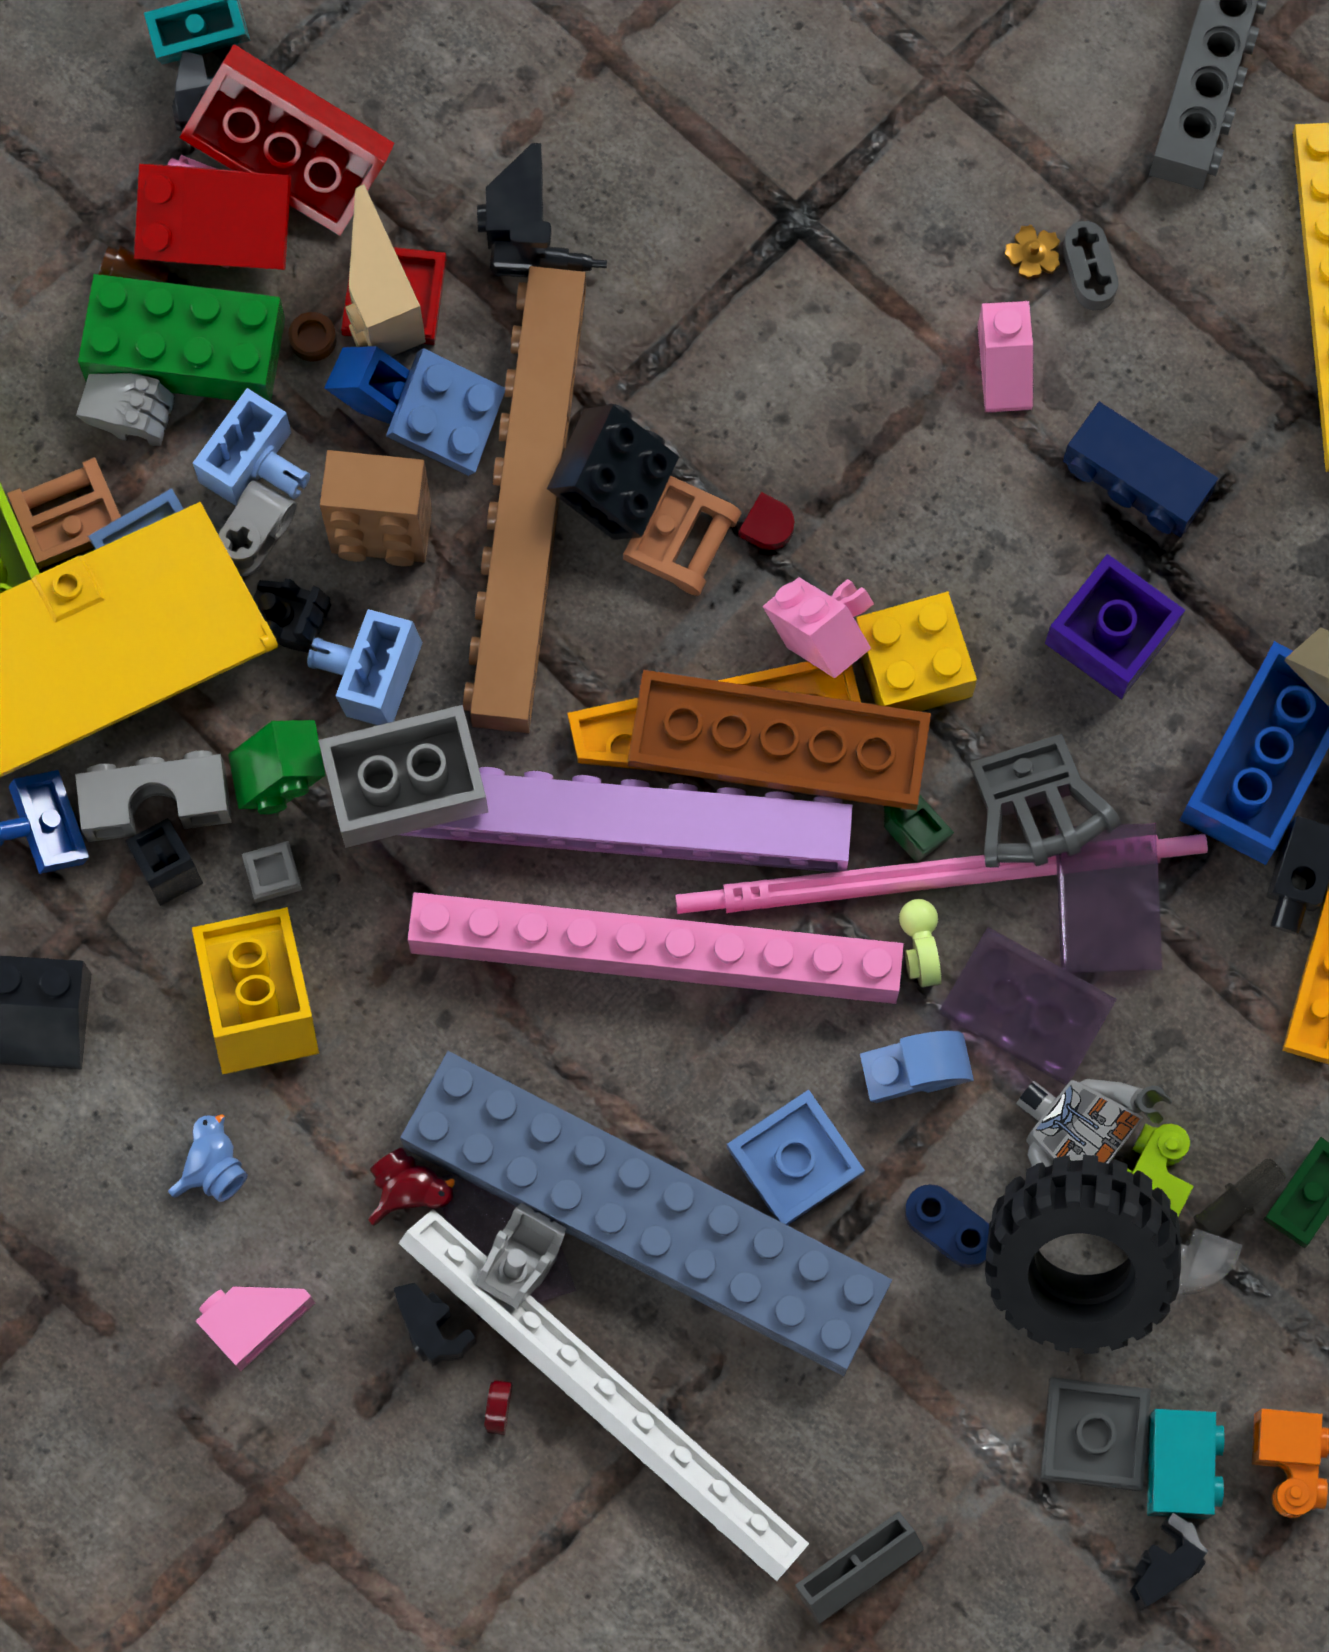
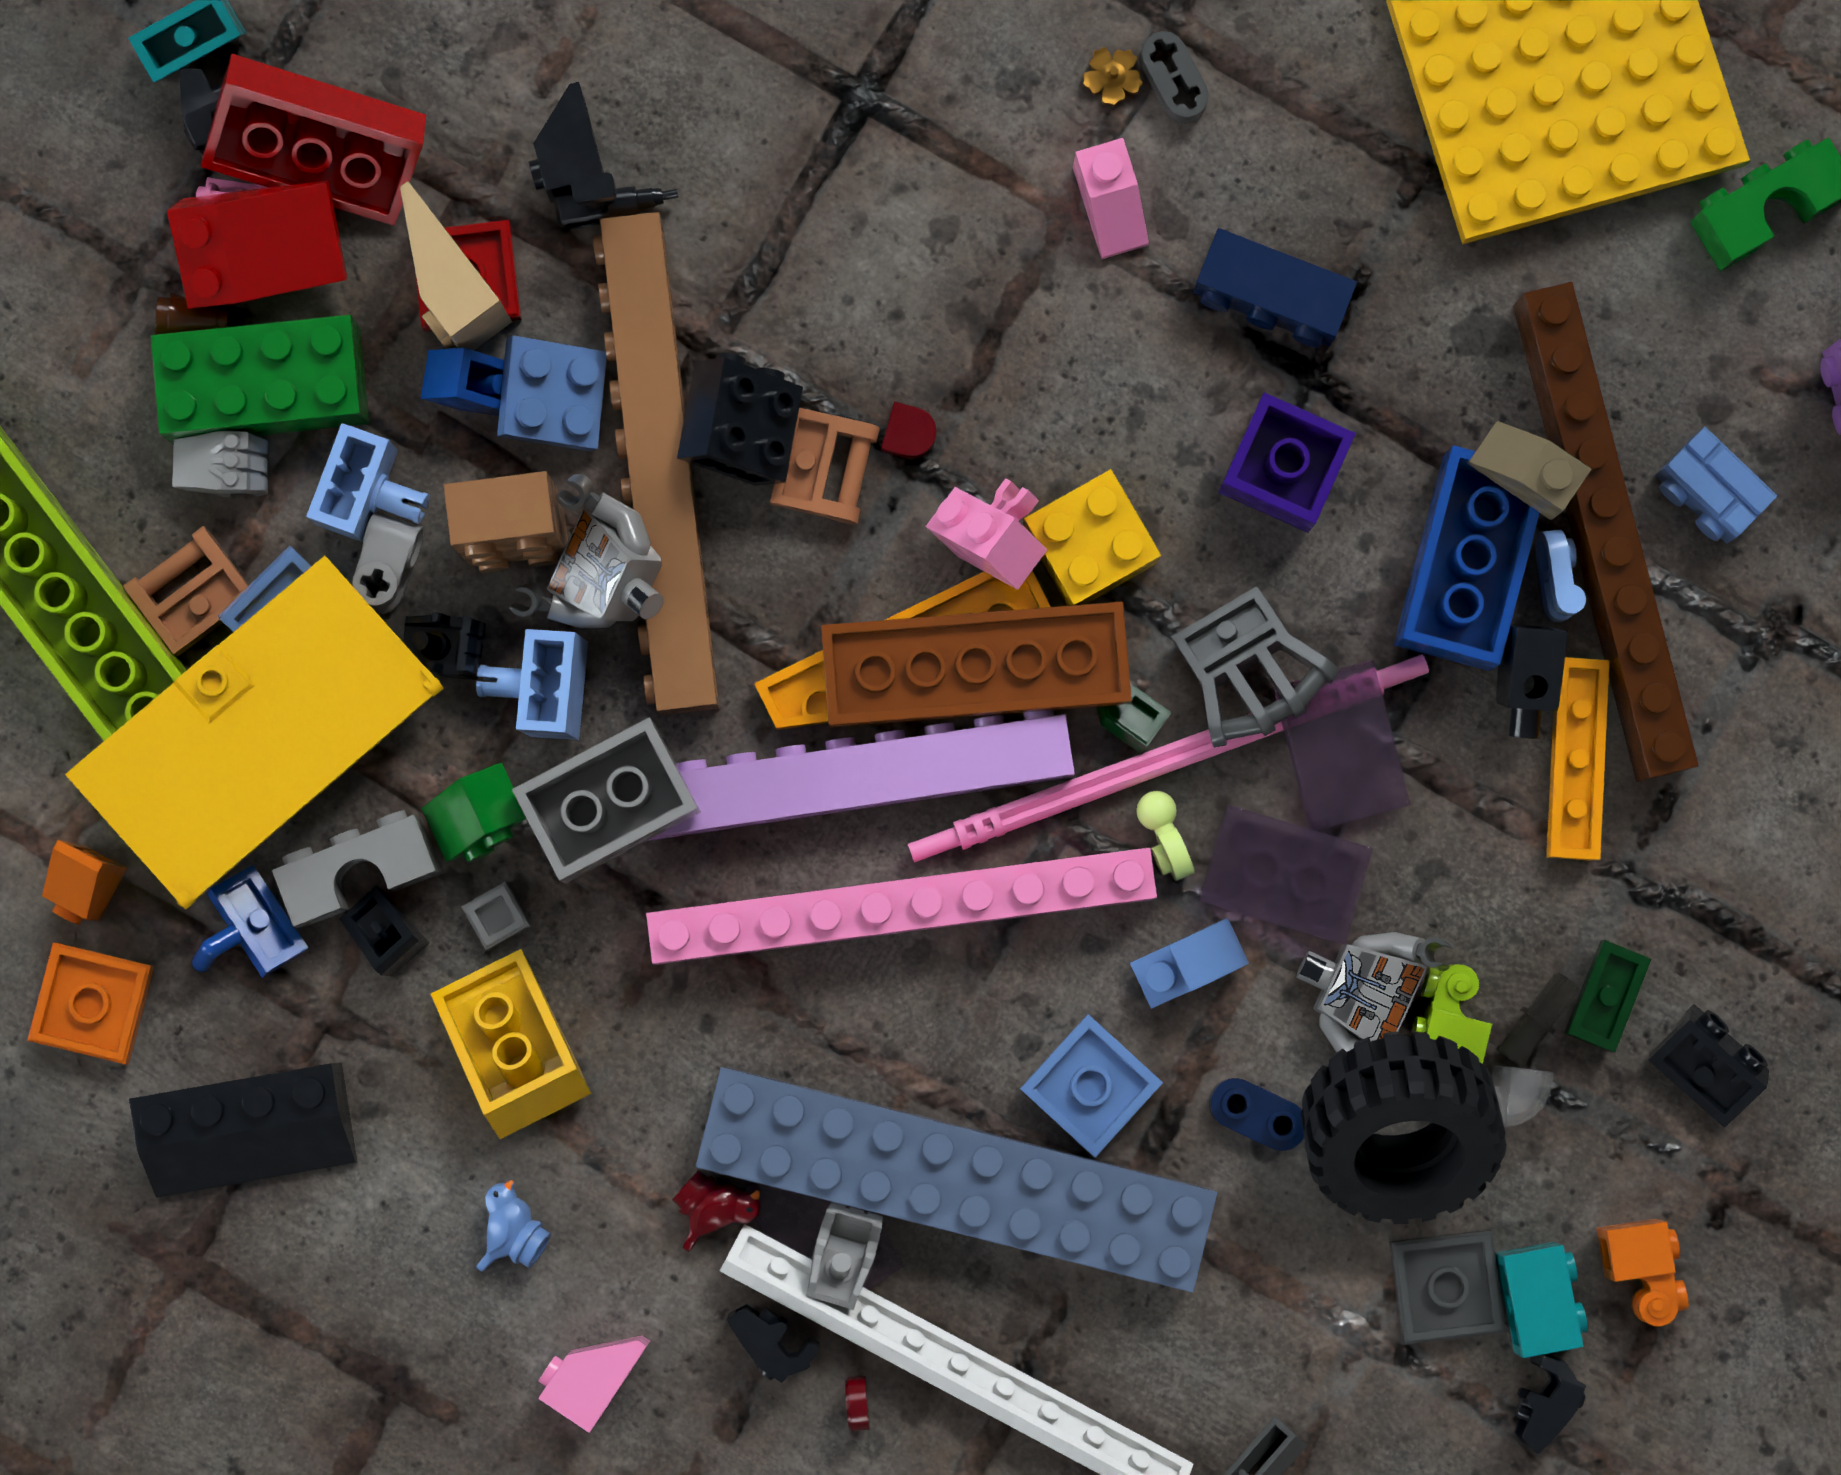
camera: 15 degrees left, 10 degrees up
reddish brown tile [288,312,336,362] -> none
none -> light grey torso [510,474,664,628]

